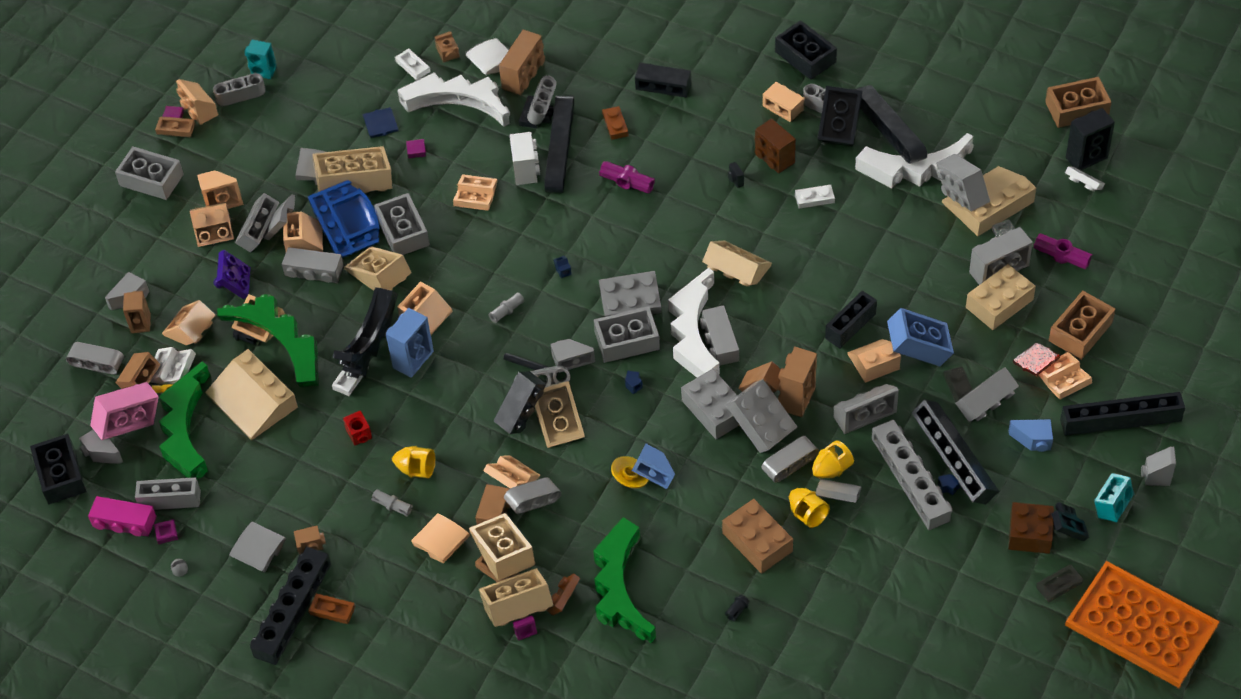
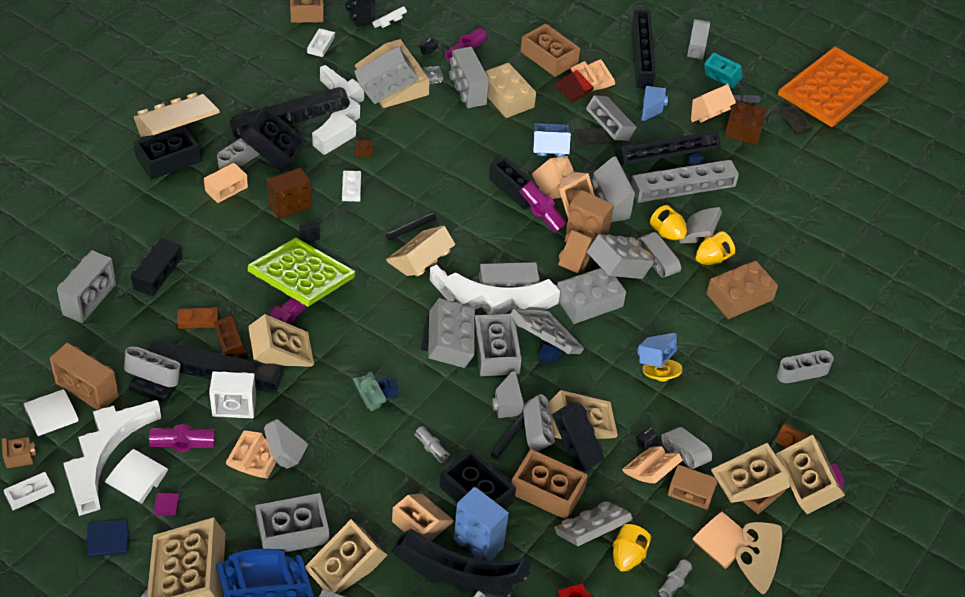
camera: 90 degrees left, 5 degrees down
green arch [593,517,656,643] -> none
black pin [724,594,750,622] -> none
none -> light grey brick [57,250,116,323]
none -> white slope [105,449,168,504]
none -> tan slope [133,92,220,137]
none -> magenta piece [149,424,215,452]
none -> reddish brown hinge [213,315,248,359]
none -> lime plate [247,238,355,307]
none -> tan slope [249,314,314,367]
none -> light grey slope [264,419,308,469]
none -> white plate [307,28,335,57]
none -> sand green hips [353,371,386,411]
none -> reddish brown plate [355,139,373,157]
none -> black bar [386,213,436,240]
none -> black hose [419,38,437,55]
none -> black brick [439,449,516,510]
none -> light grey plate [510,309,584,354]
none -> medium nougat brick [511,449,588,520]
none -> magenta piece [519,180,567,232]
none -> light grey plate [555,502,632,546]
none -> light nougat slope [559,172,595,217]
none -> black hose [636,428,658,450]
none -> light nougat slope [691,84,736,123]
none -> tan piece [736,522,782,594]
none -> light grey beam [776,350,834,383]

